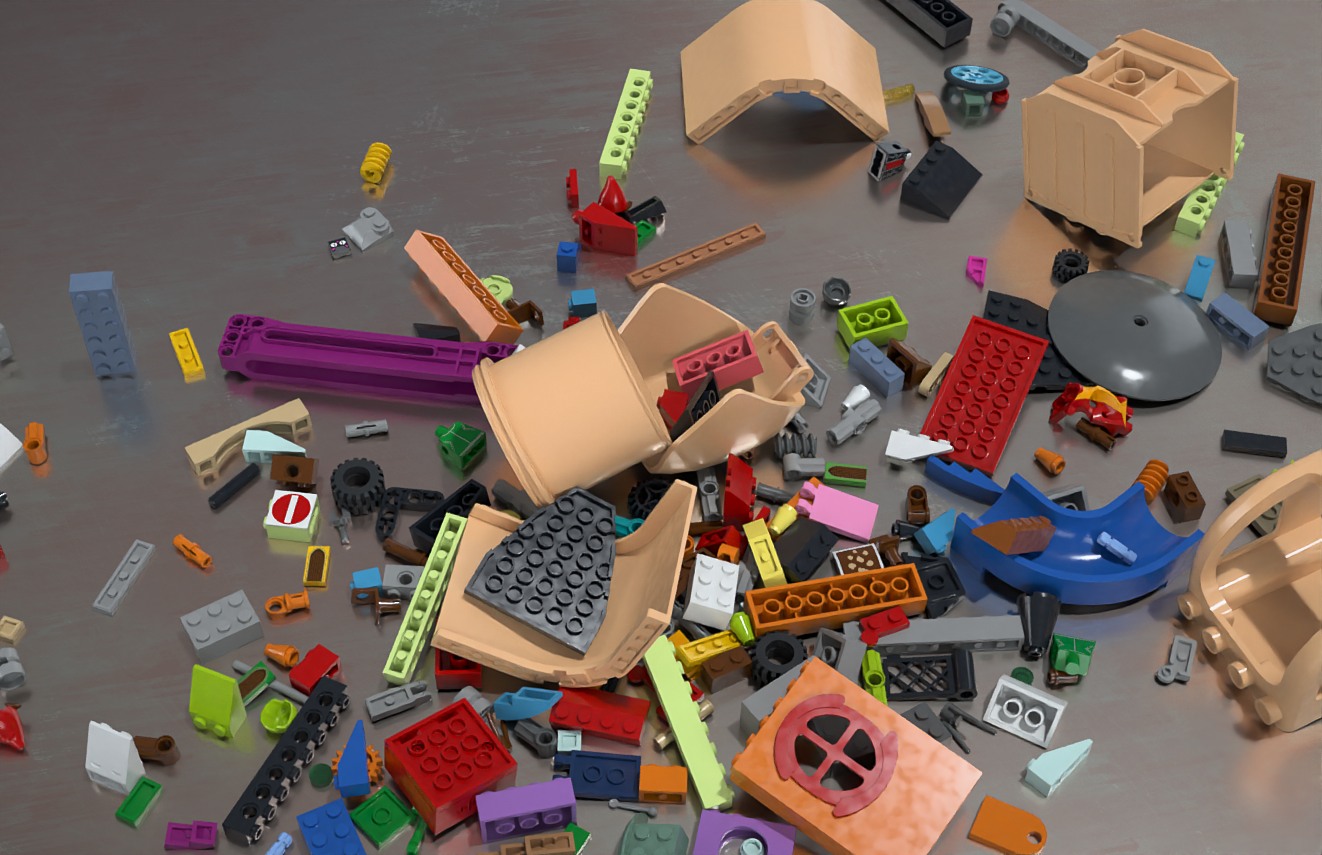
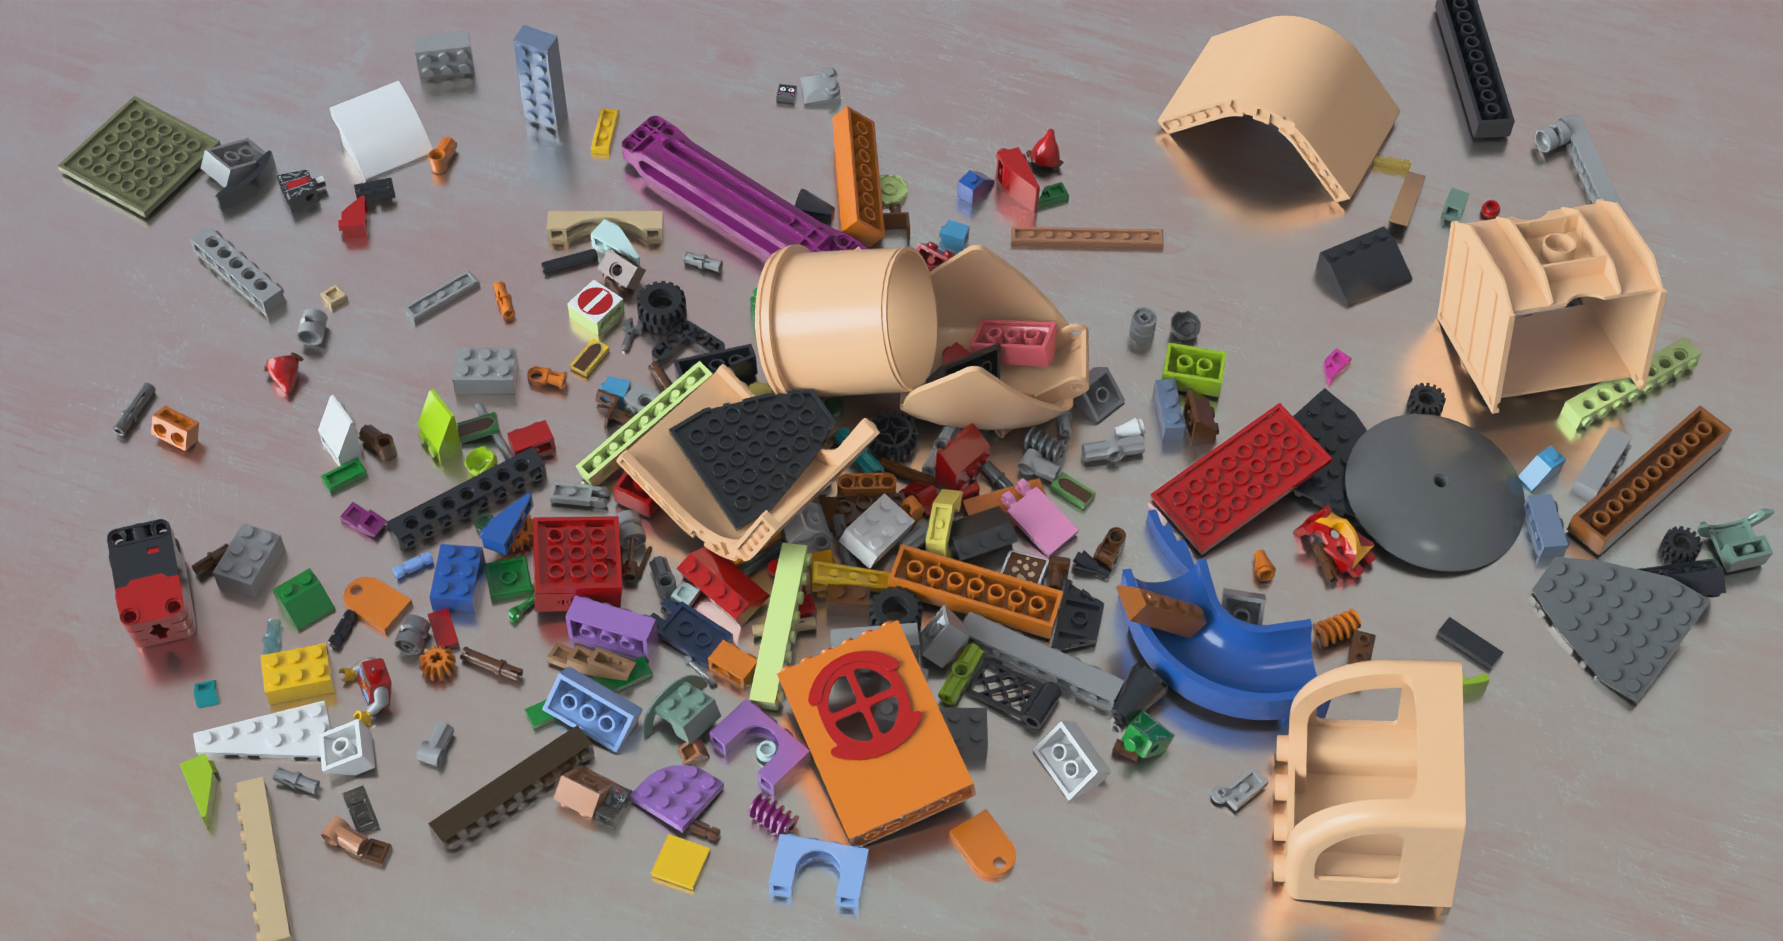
camera: 30 degrees right, 5 degrees up
orange cone [264,643,299,667] -> none
yellow piece [360,142,392,183] -> none
dark azure slope [493,687,563,720] -> none
red plate [566,169,579,208] -> none
yellowish green brick [599,69,653,179] -> none
black slope [624,196,667,222] -> none
lime cone [729,612,756,647] -> none
light yellow cone [768,504,797,536] -> none
red hinge [859,606,910,647] -> none
black torso [868,141,911,182] -> none
white slope [885,429,954,462] -> none
dark azure slope [913,508,956,555] -> none
tan beam [918,352,954,397] -> none
dark grey plant [939,702,997,753] -> none
wedge [944,65,1010,92] -> none
clear green tile [1010,667,1034,686] -> none
light aqua slope [1025,739,1093,797] -> none
light blue axle [1097,532,1137,565] -> none

